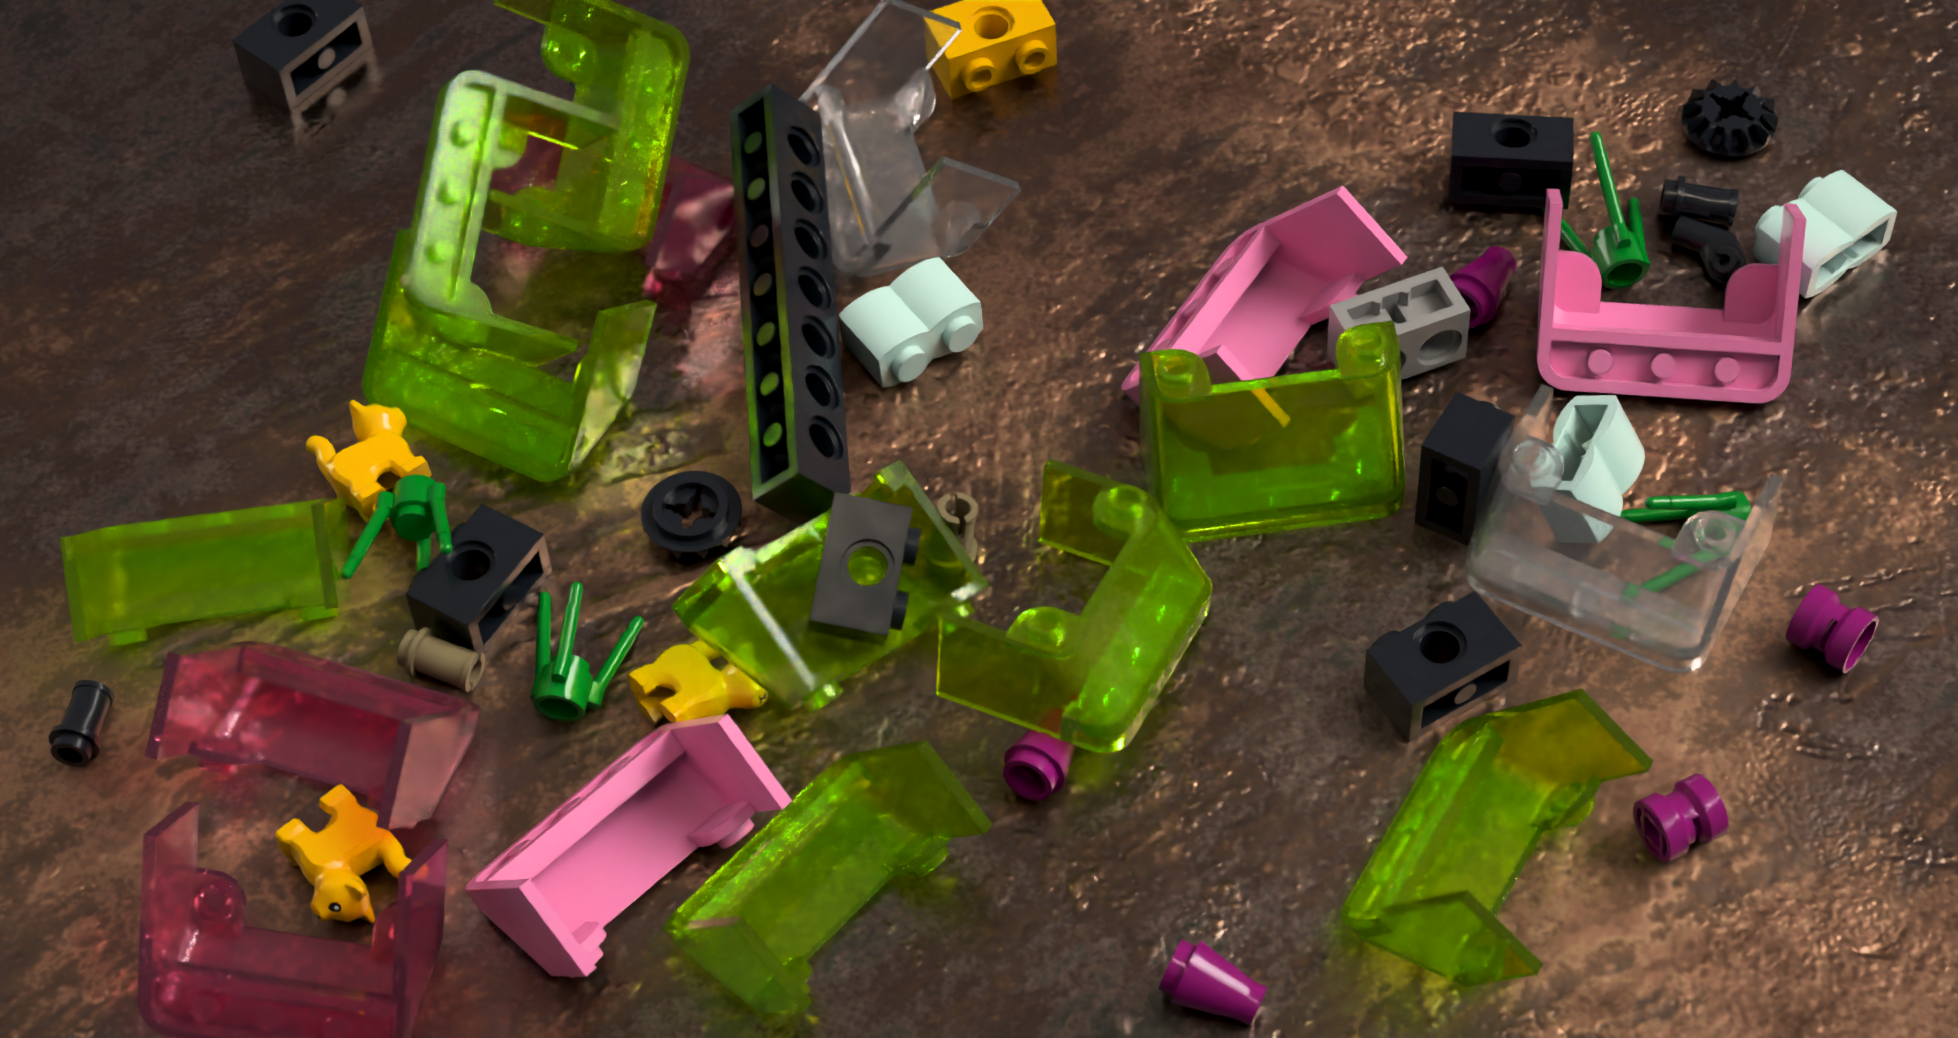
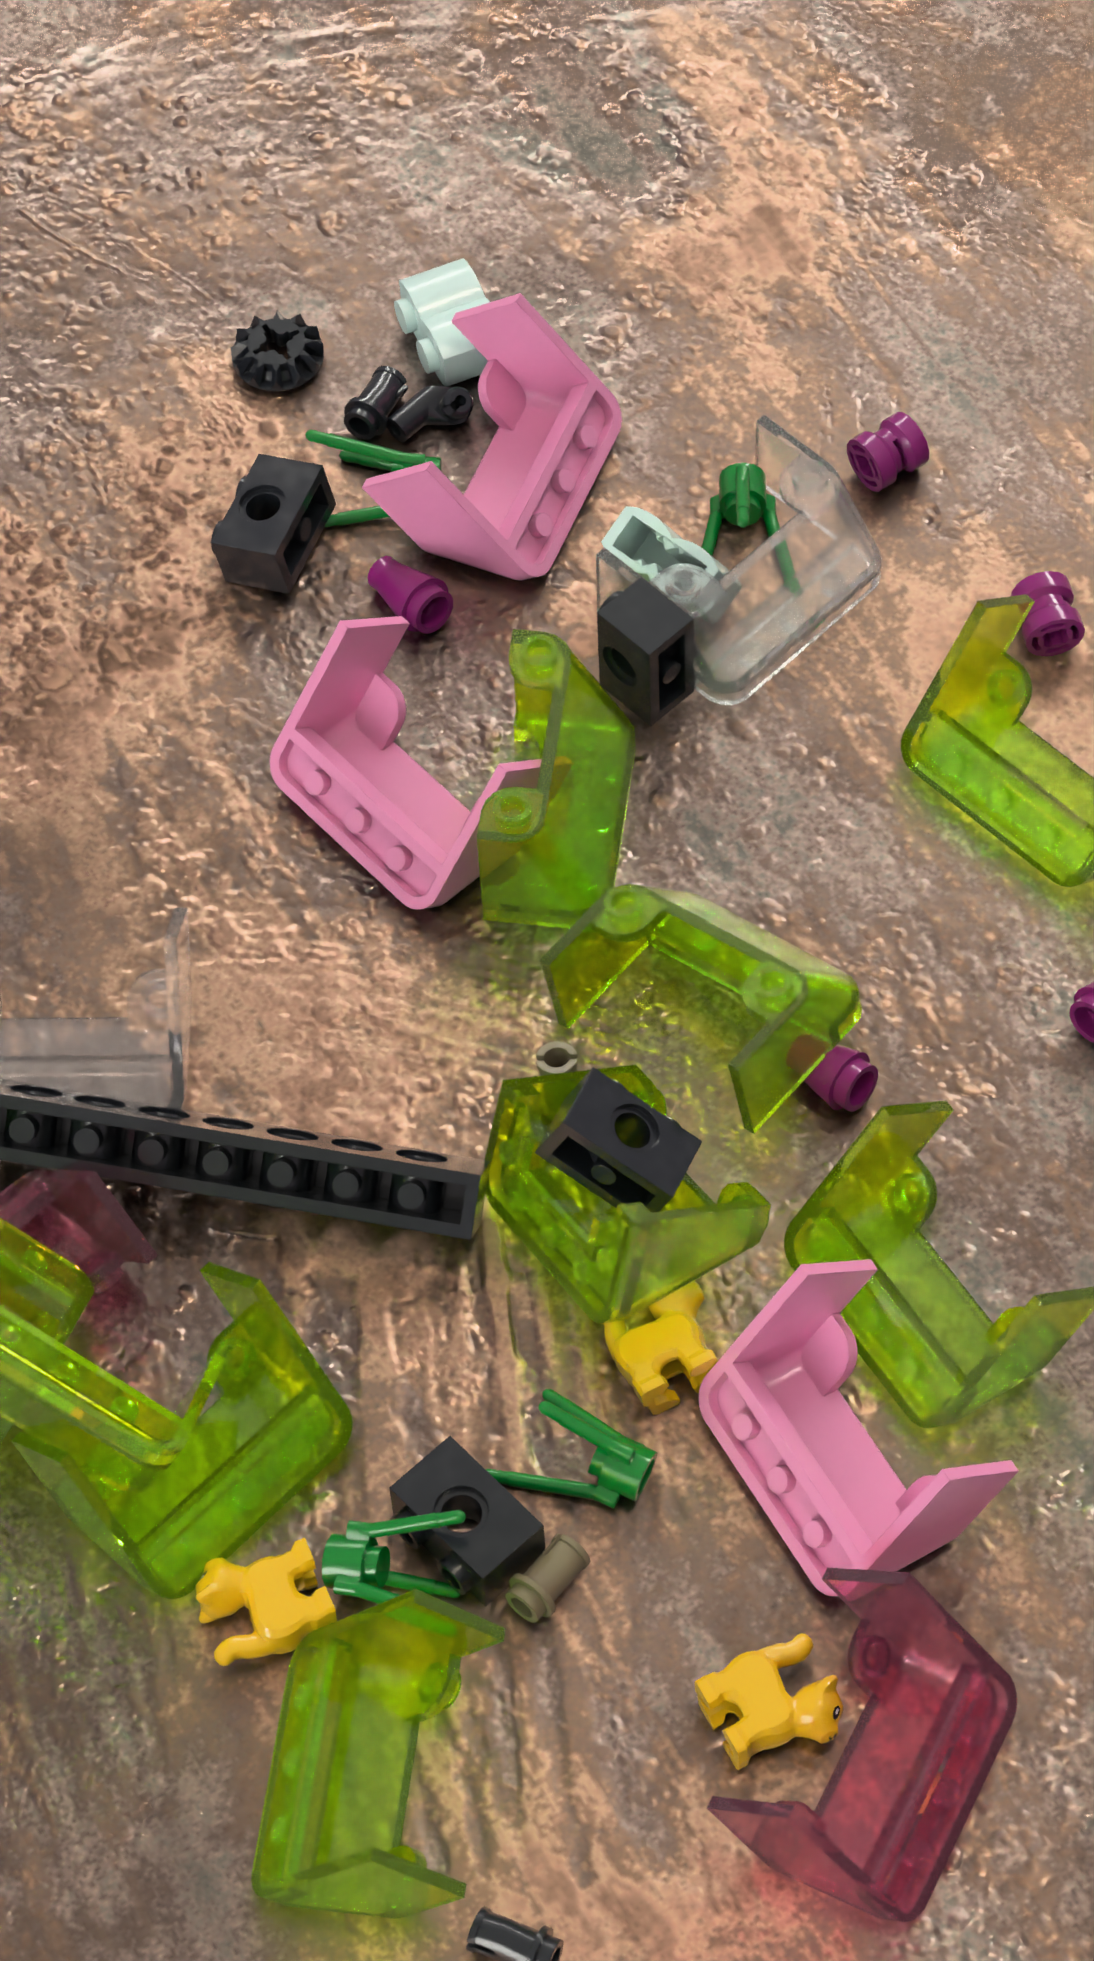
camera: 75 degrees left, 5 degrees up
clear pink windscreen [145,641,482,830] -> none
black gear [641,471,742,560] -> none
light aqua brick [838,257,983,388] -> none
light grey brick [1327,266,1470,397] -> none
black brick [1363,591,1522,742] -> none

